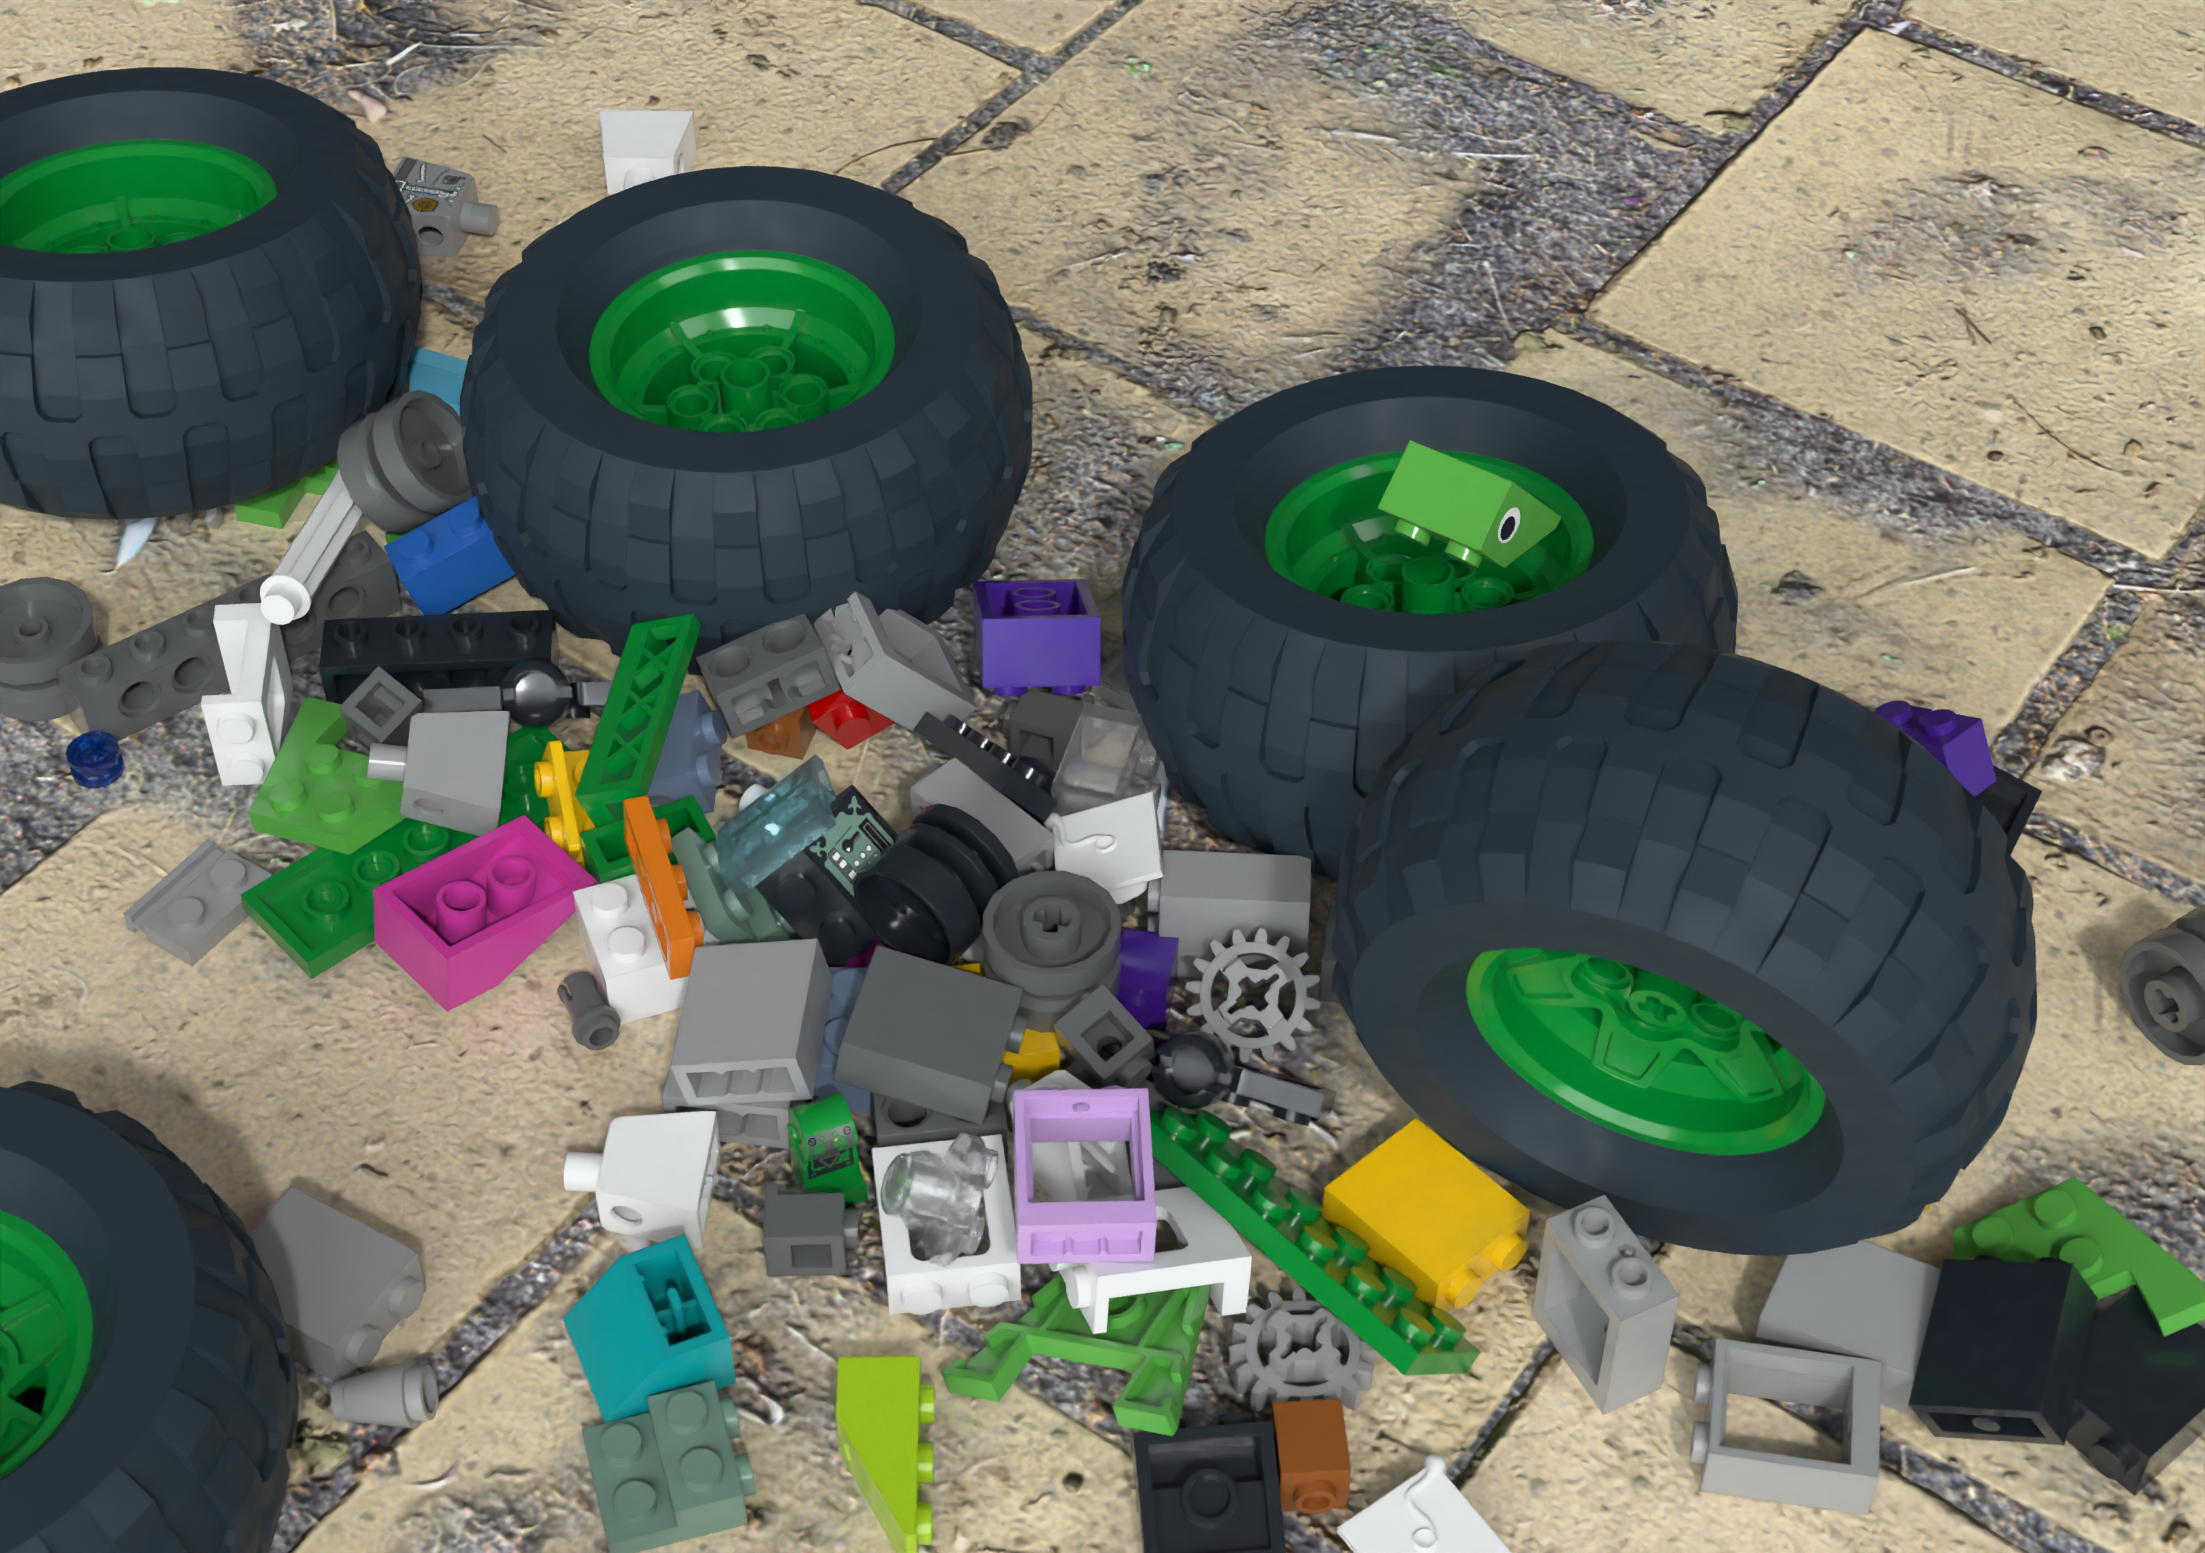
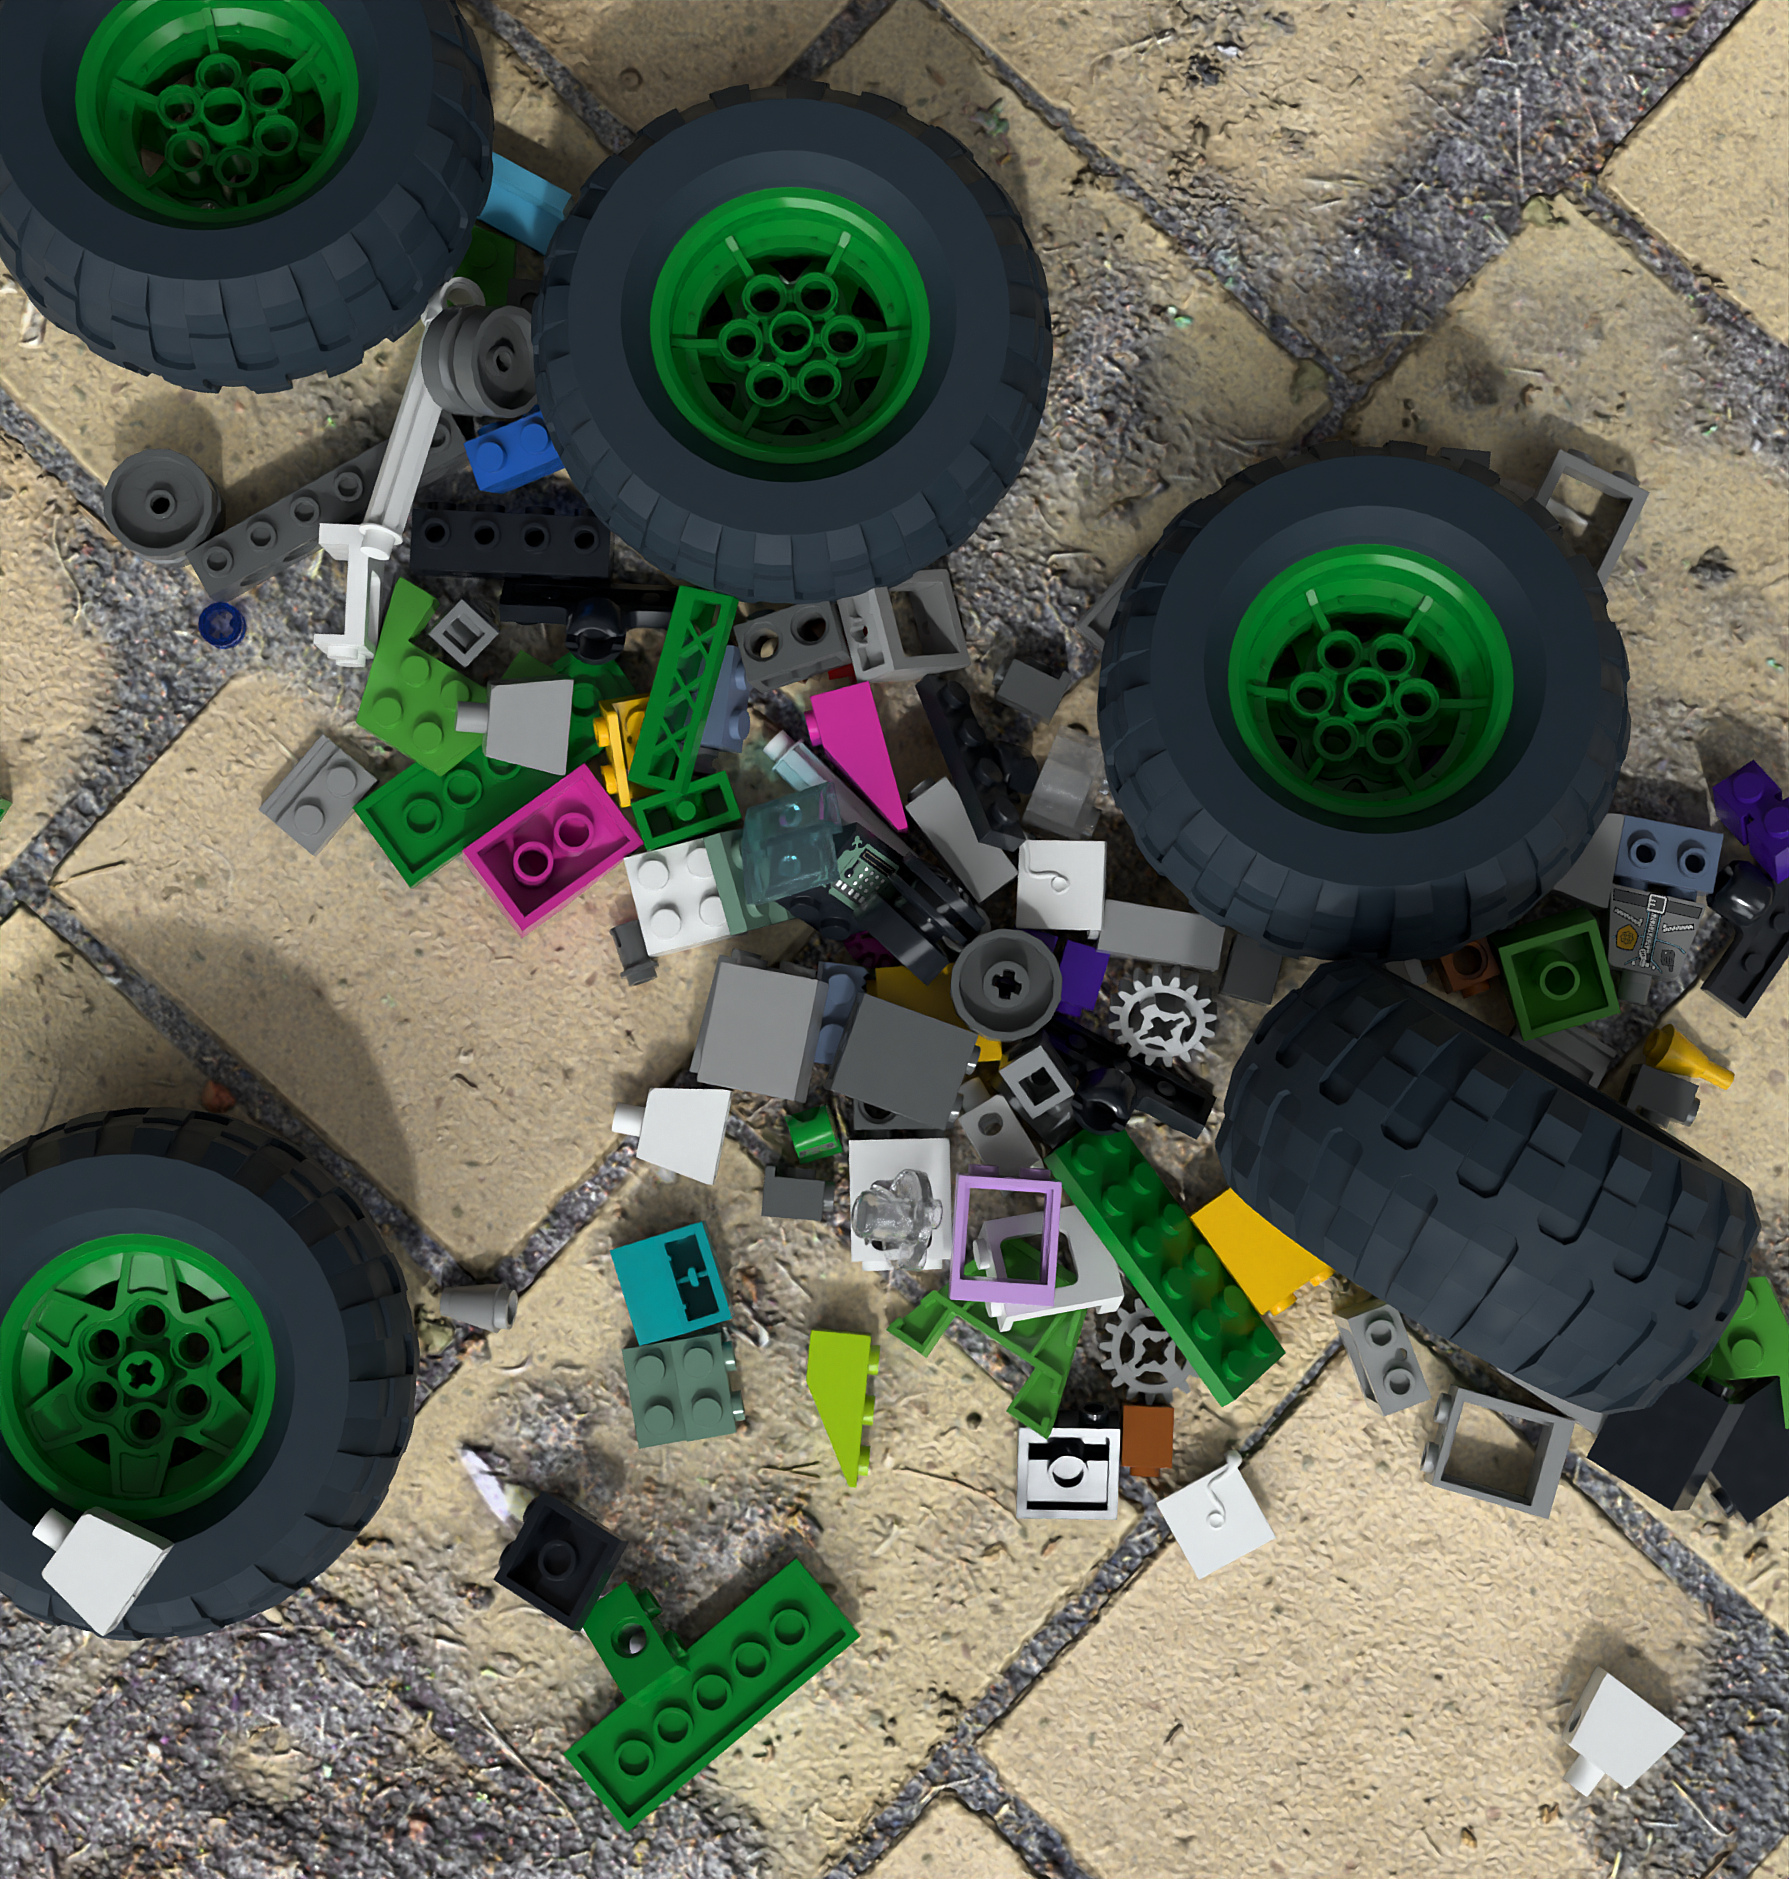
camera: 10 degrees right, 40 degrees up
light grey brick [249,1186,426,1381] -> none
orange plate [623,795,704,980] -> none
dark purple brick [973,579,1100,696] -> none
bright green slope [1378,440,1561,568] -> none
none -> dark pink slope [804,681,908,838]

